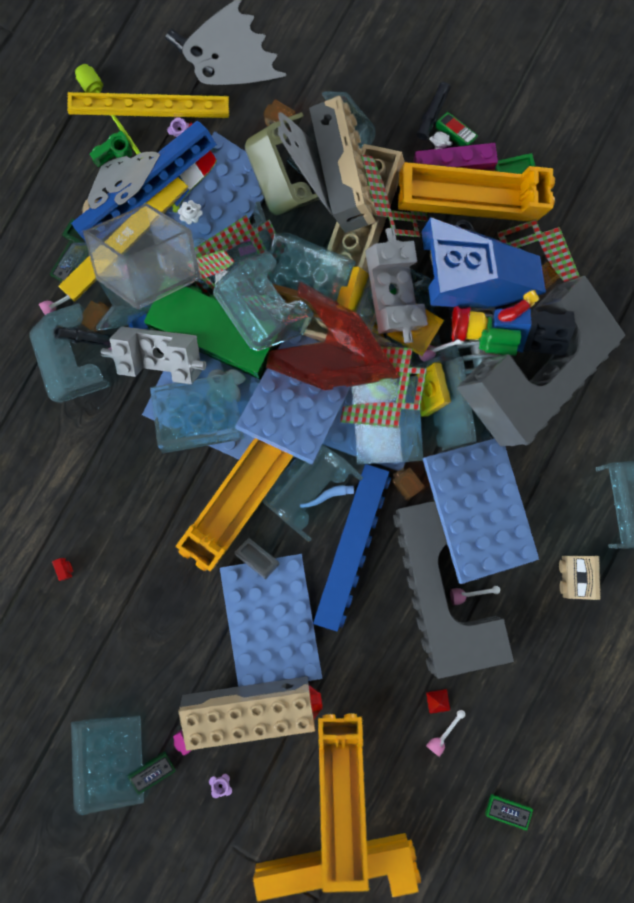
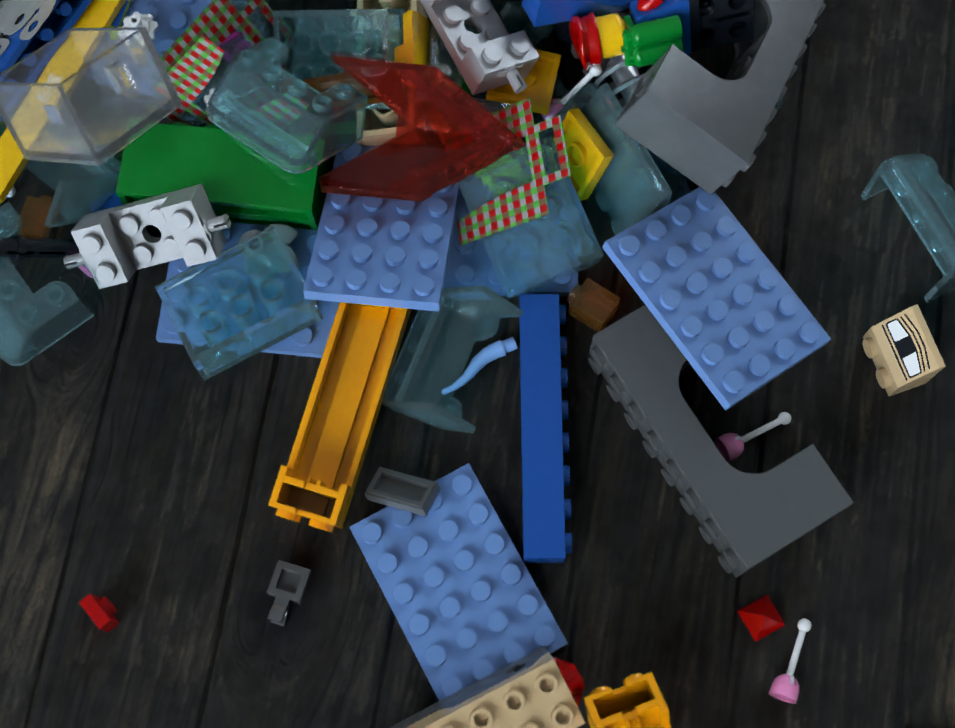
camera: 15 degrees left, 10 degrees down
none -> dark grey plate [267,560,312,627]

